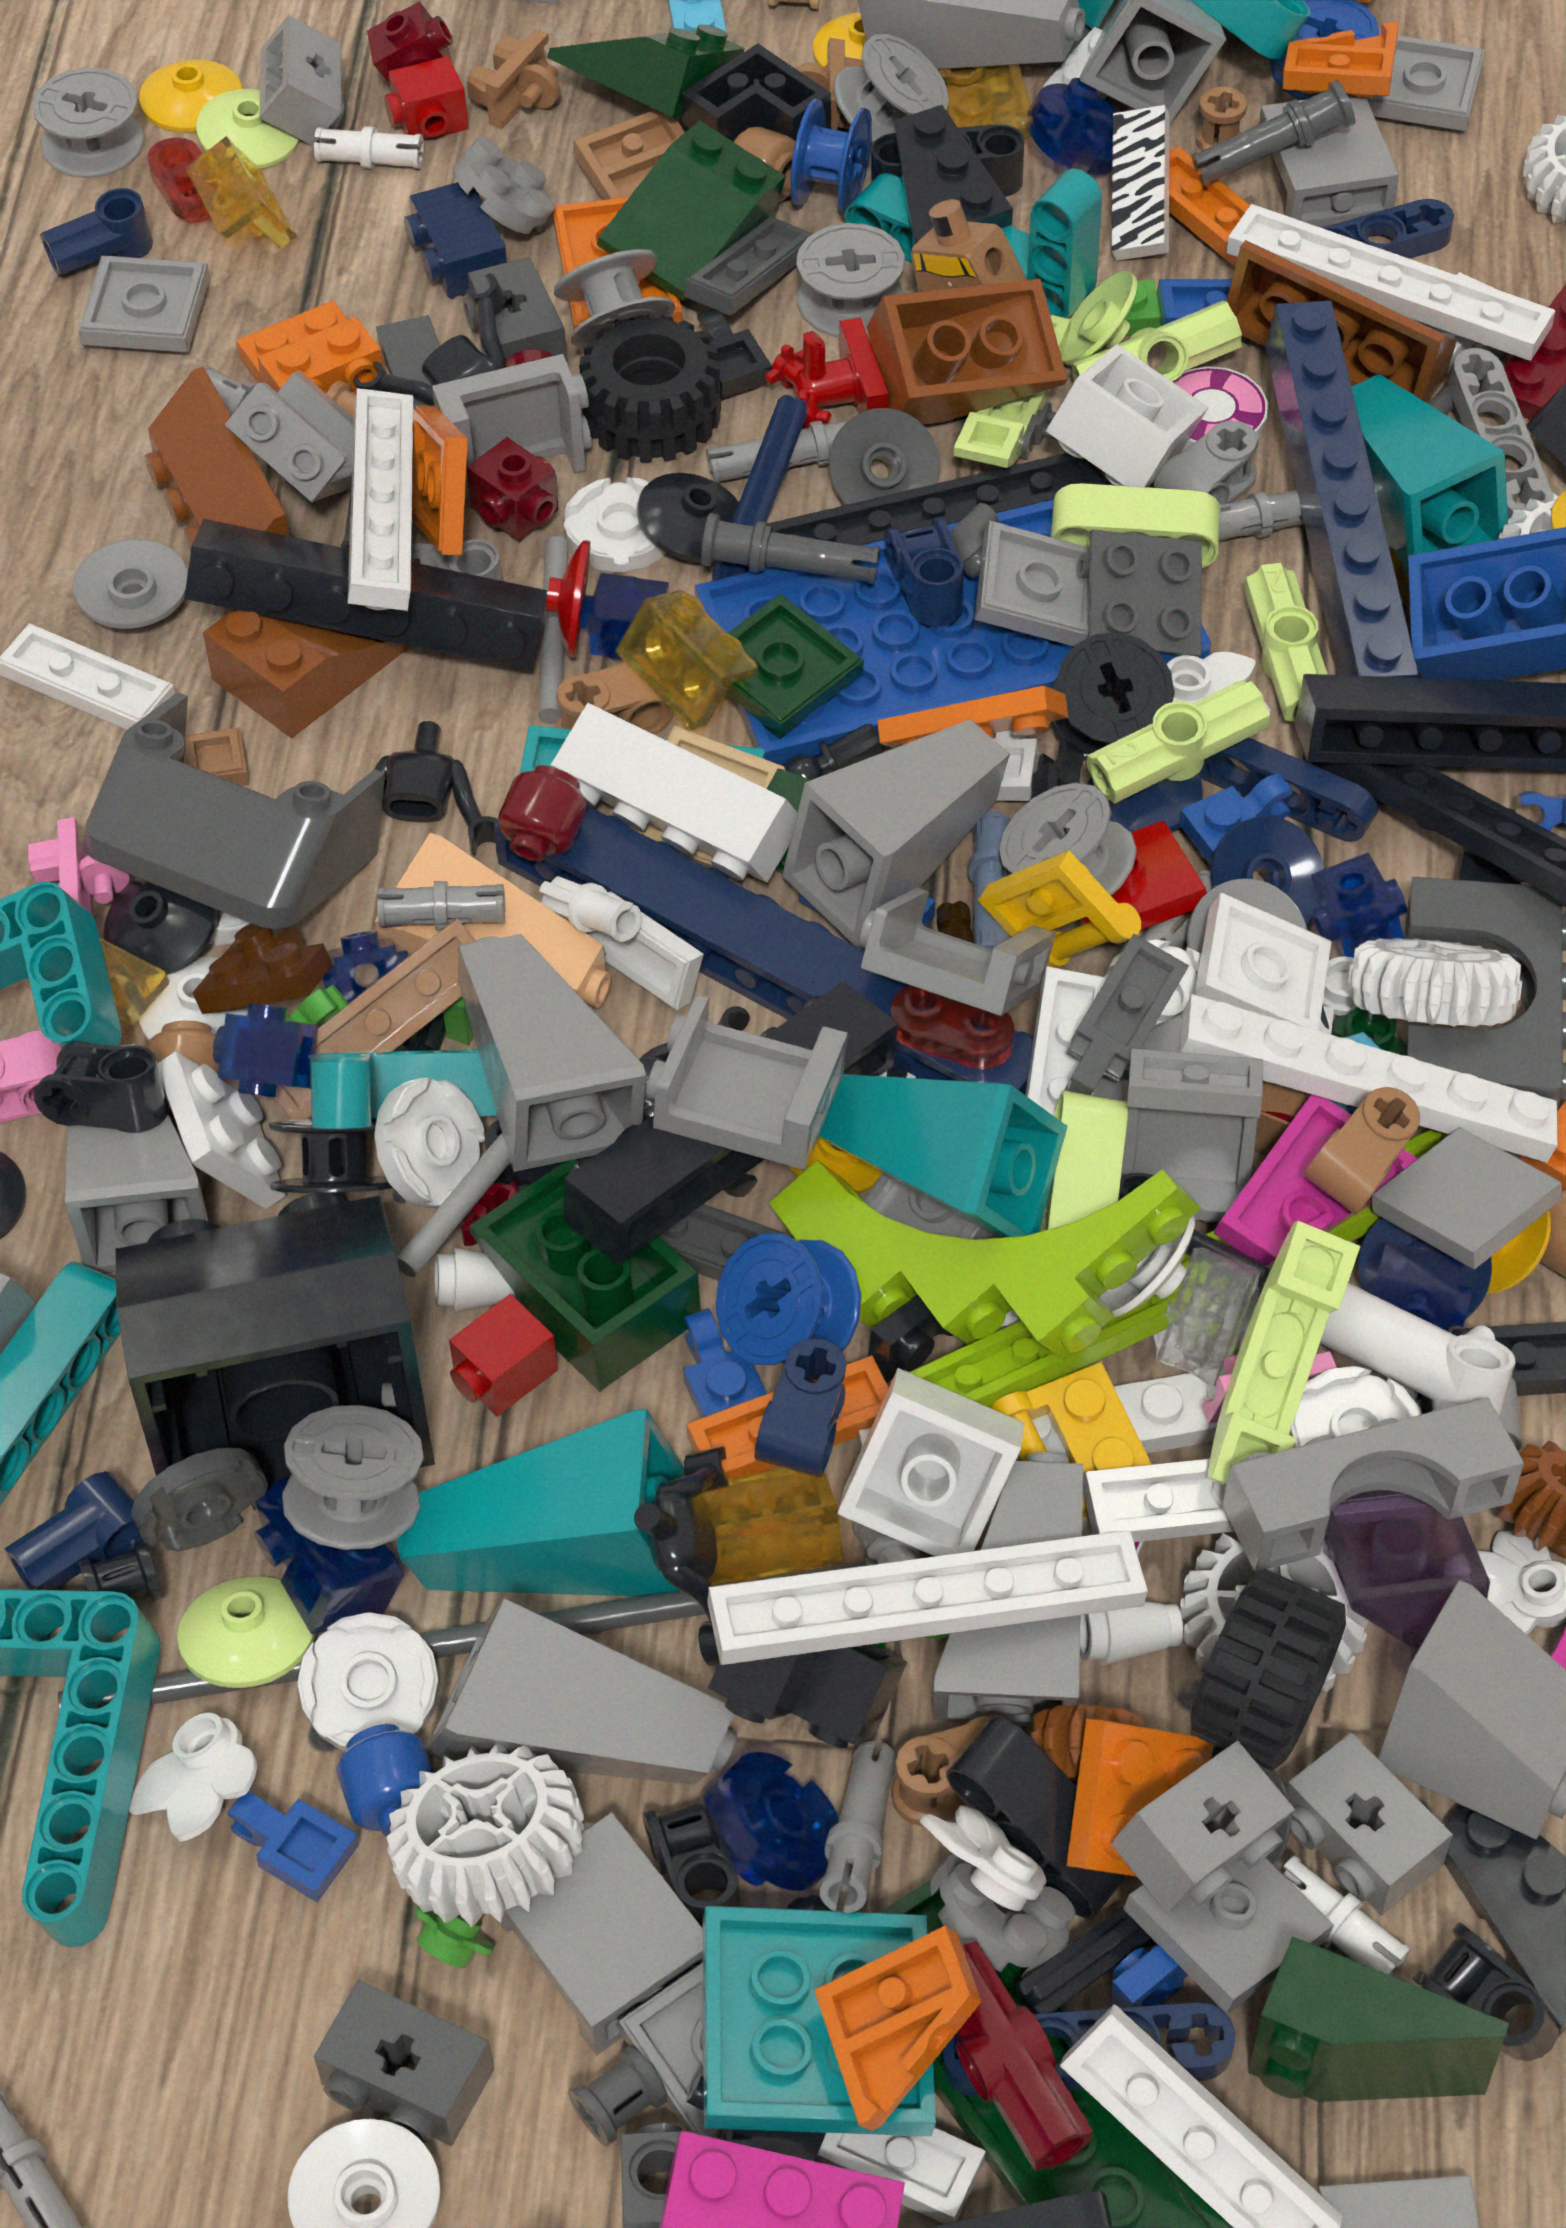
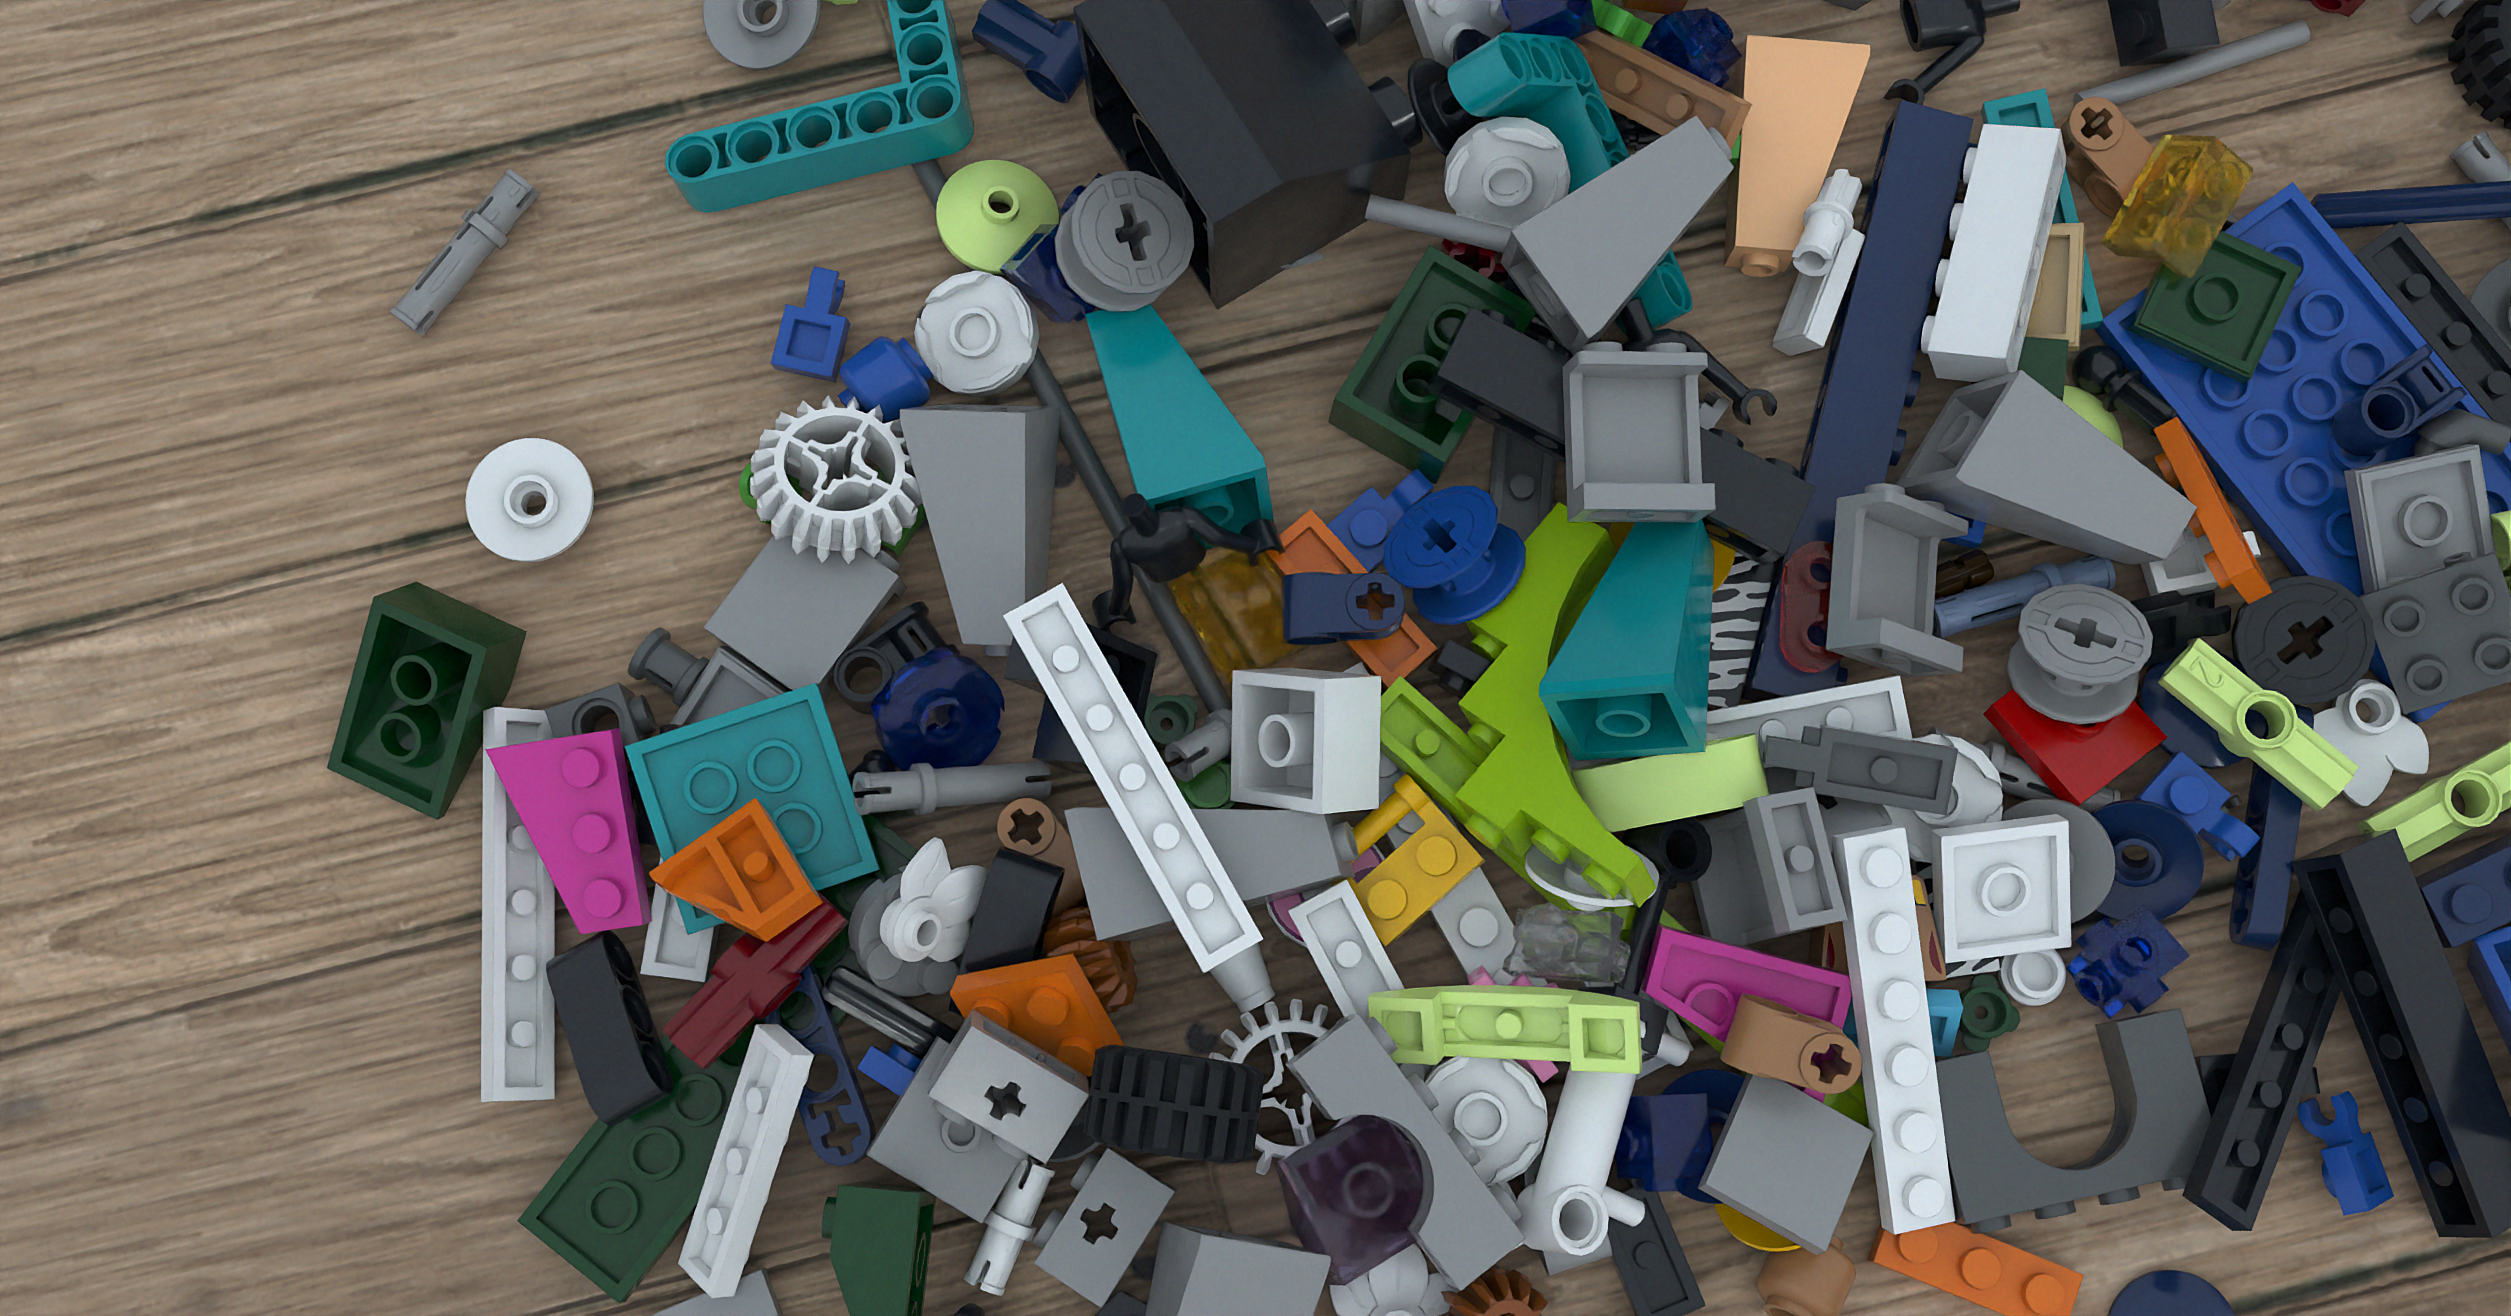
camera: 70 degrees right, 25 degrees up
black bush [78,1540,164,1601] -> none
white plate [129,1713,257,1842] -> none
dark grey tile [131,1448,268,1551] -> none
dark grey brick [314,1980,494,2147] -> none
light grey pin [377,881,505,930] -> none
white cone [434,1247,519,1313] -> none
red brick [449,1294,558,1417] -> none
dark red head [498,765,587,862] -> none
red dish [546,540,591,657] -> none
white tile [563,477,666,572] -> none
clear blue brick [580,573,671,663] -> none
black dish [636,473,739,563] -> none
dark grey pin [701,513,880,585] -> none
yellow plate [978,850,1141,968] -> none
white gear [1348,938,1522,1027] -> none

